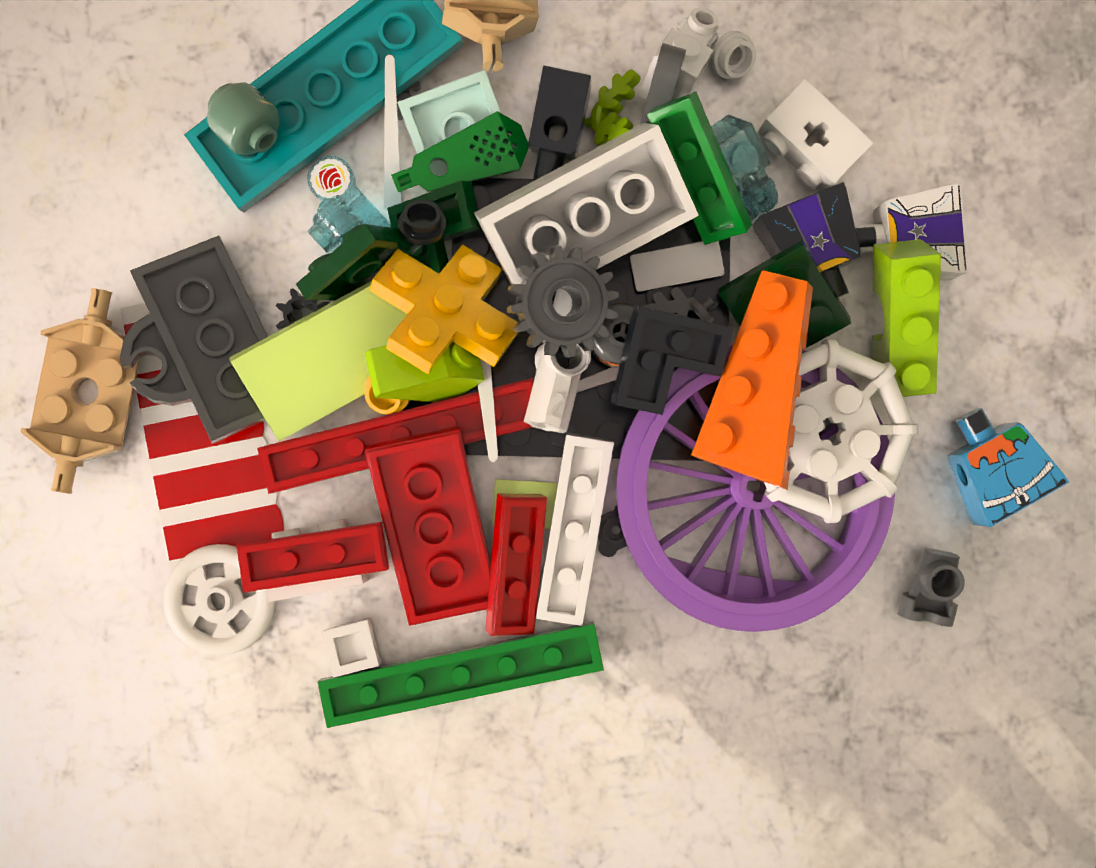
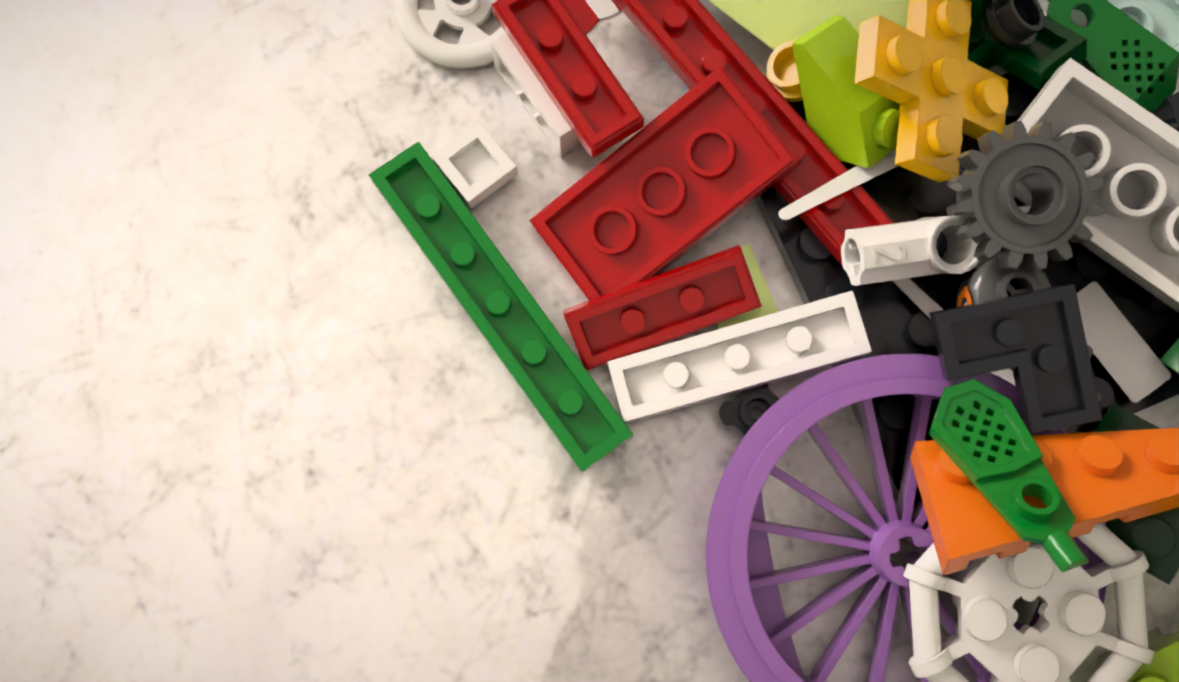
camera: 60 degrees right, 10 degrees down
none -> green piece [929,379,1089,573]

